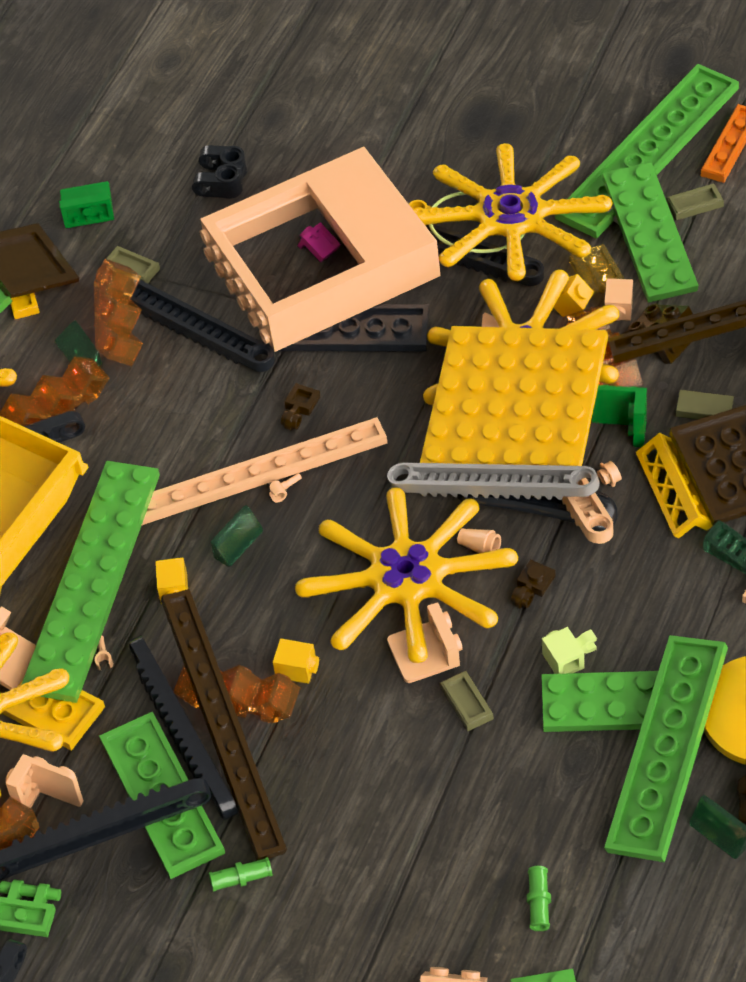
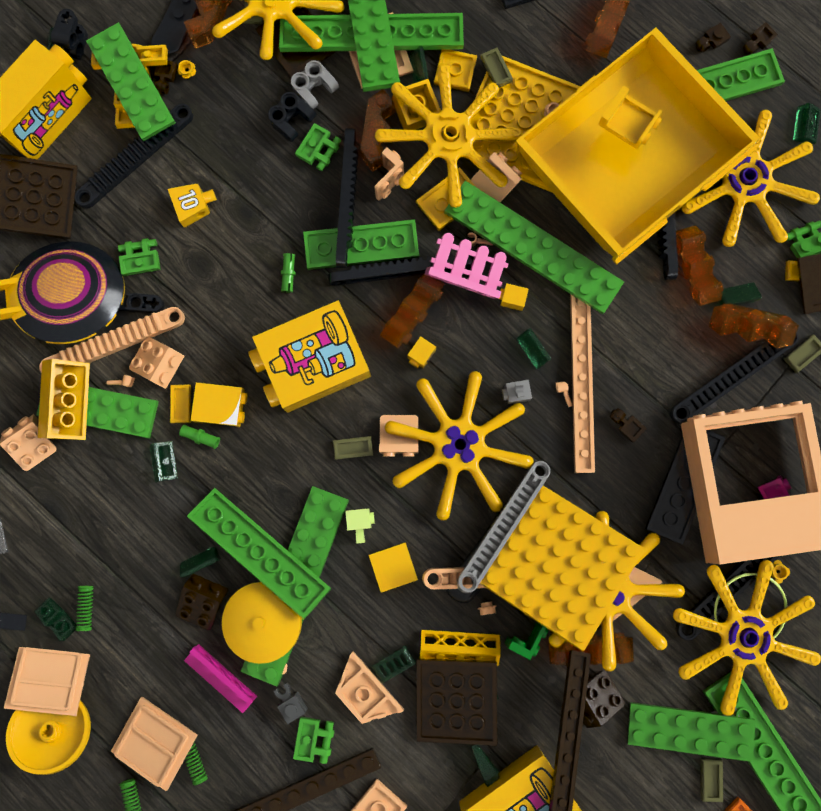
camera: 105 degrees right, 30 degrees up
dark brown plate [161,589,287,861] -> none
light nougat cone [457,528,501,553] -> none
dark brown plate [511,559,556,609] -> none
yellow brick [553,274,594,317] -> none
clear yellow plate [569,244,624,297] -> none
light nougat brick [605,279,633,321] -> none
olive tile [676,390,734,419] -> none
none -> clear green slope [150,441,178,483]
none -> yellow tile [170,385,191,424]
none -> yellow panel [191,383,247,427]
none -> brick [248,300,371,413]
none -> yellow tile [369,542,418,593]
none -> bright pink fence [424,233,508,299]
none -> light grey brick [502,380,532,405]

